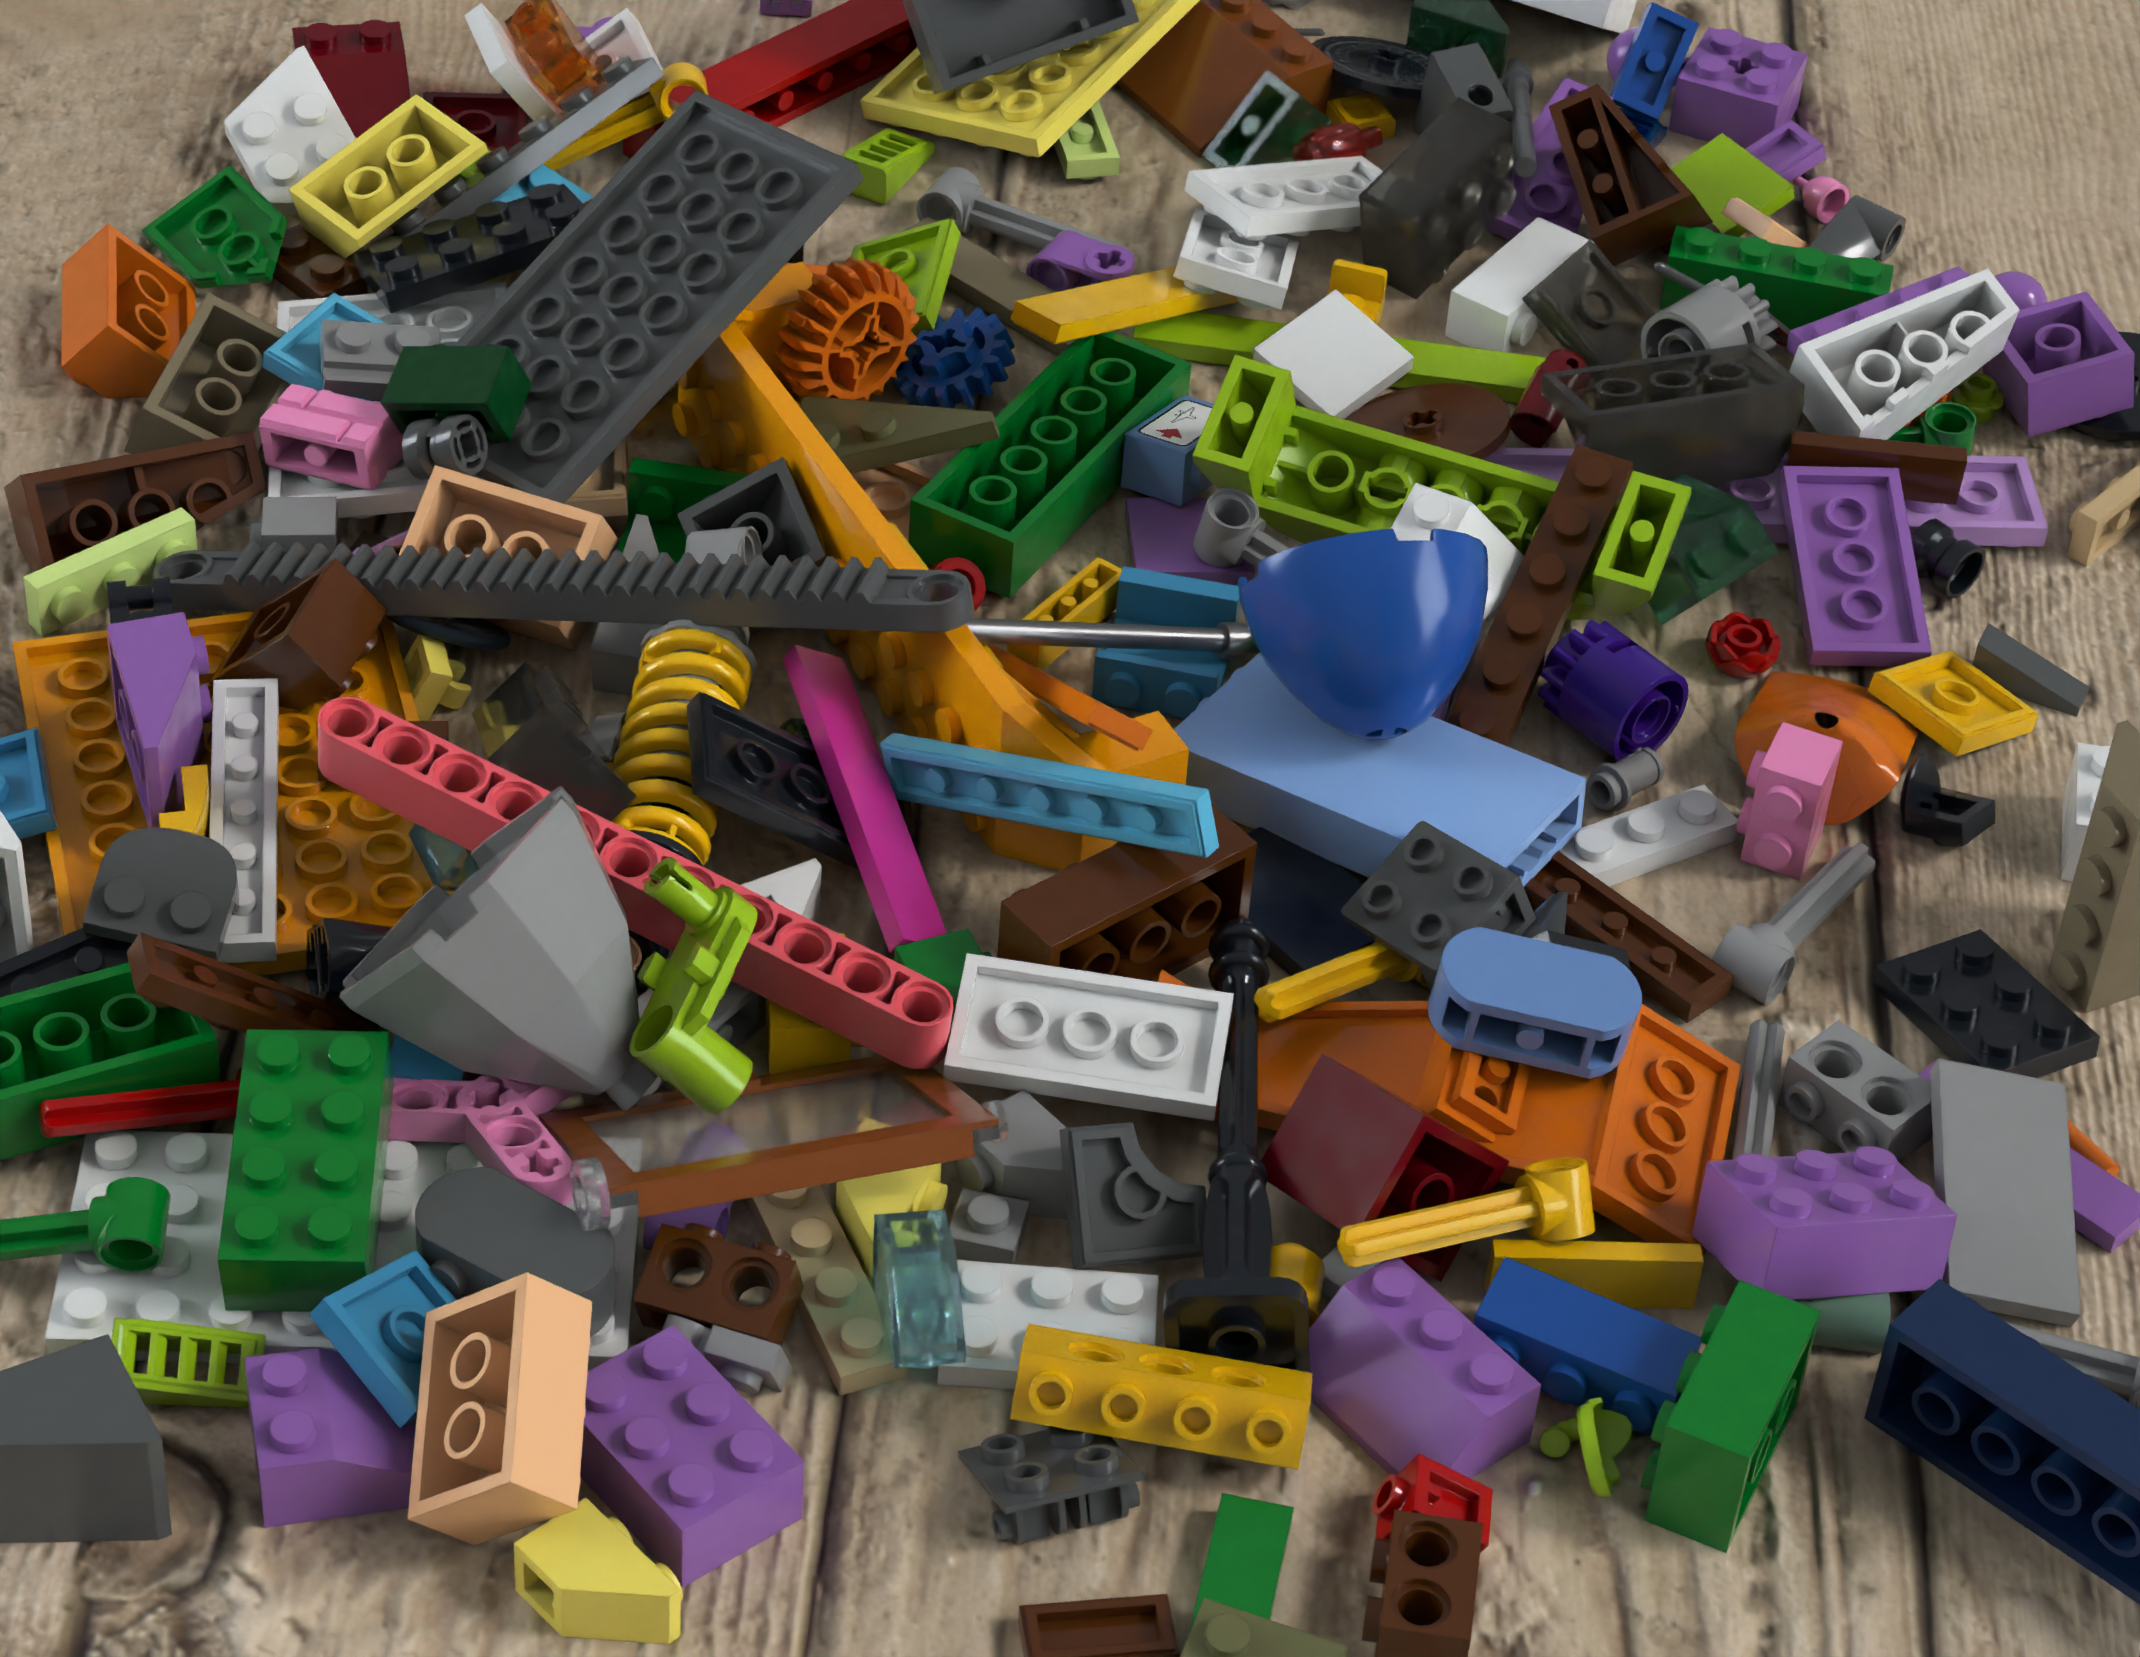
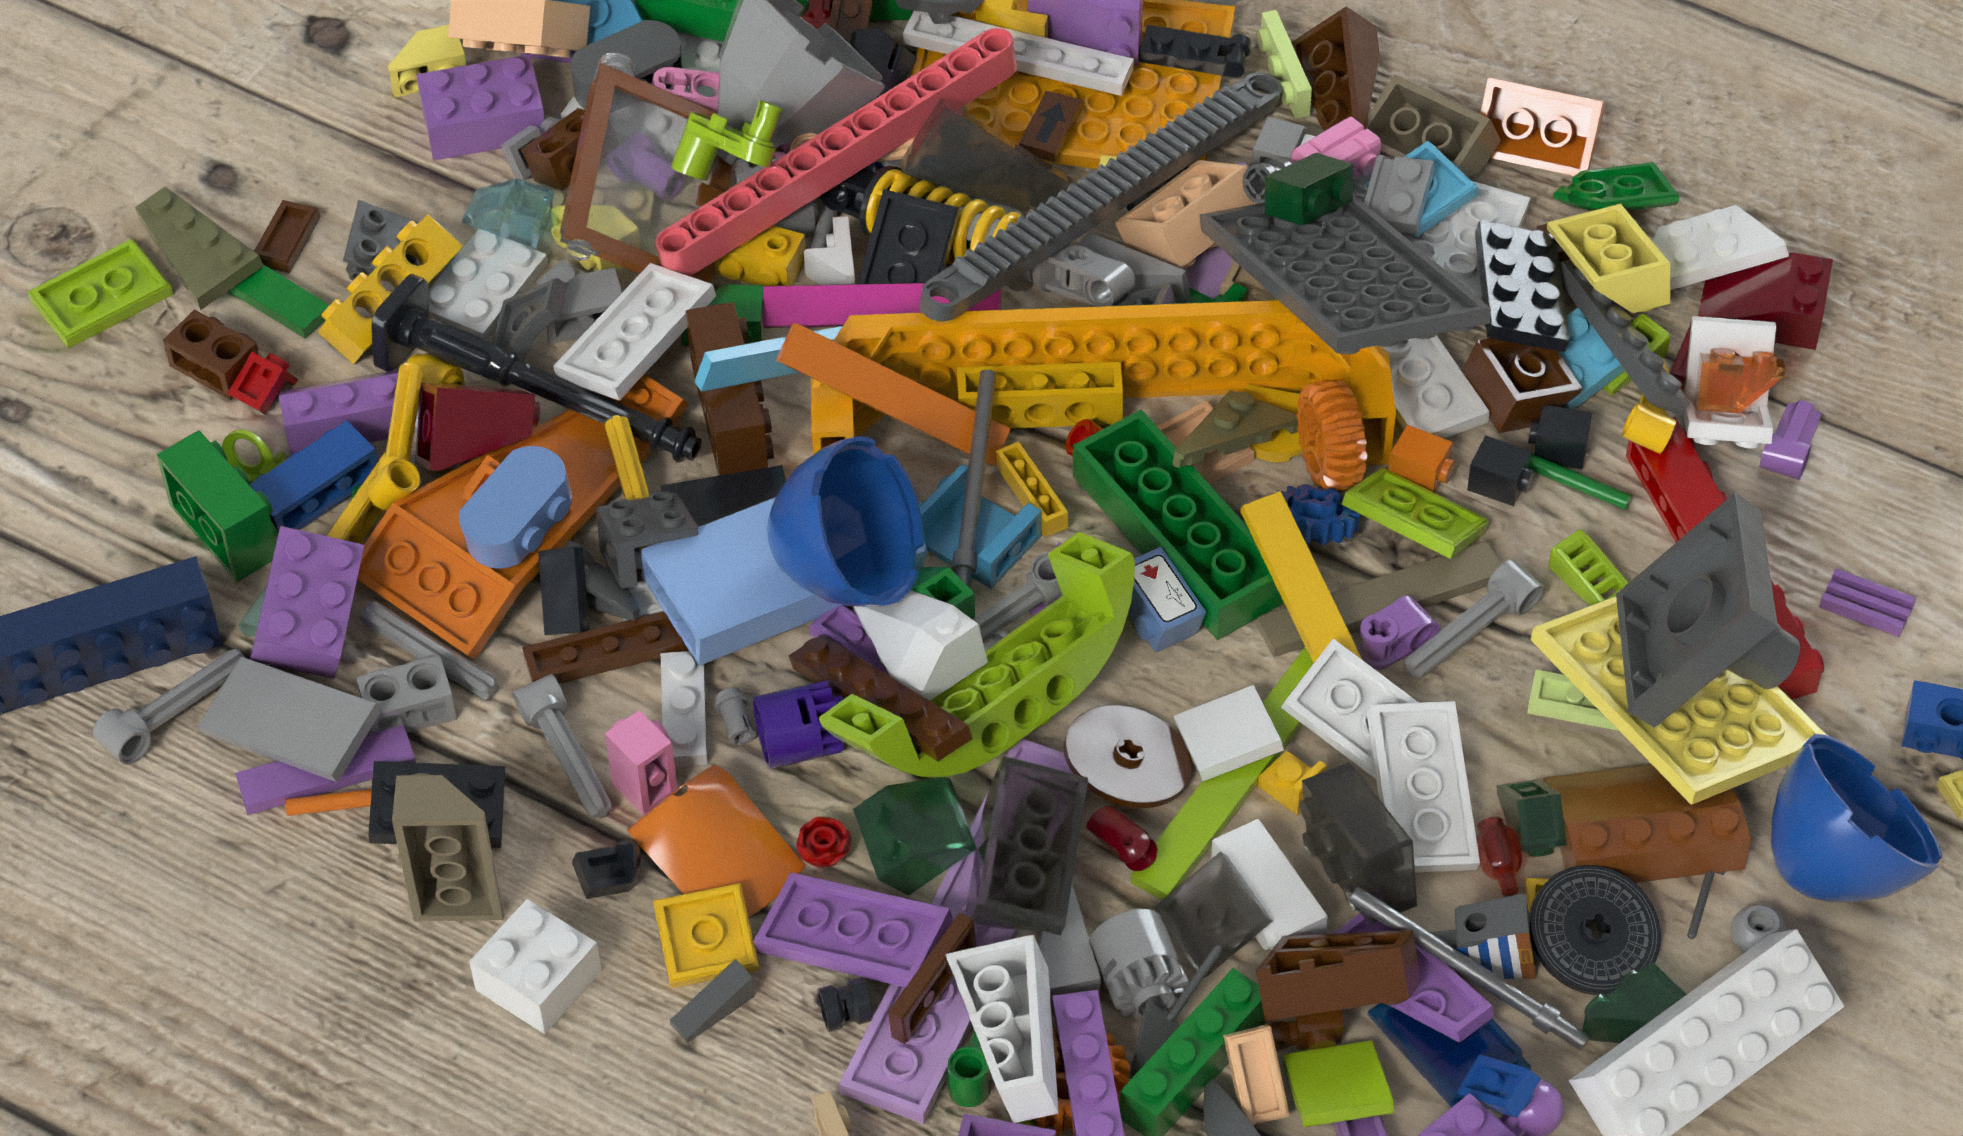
camera: 120 degrees right, 10 degrees up
reddish brown slope [209,558,387,711] -> none

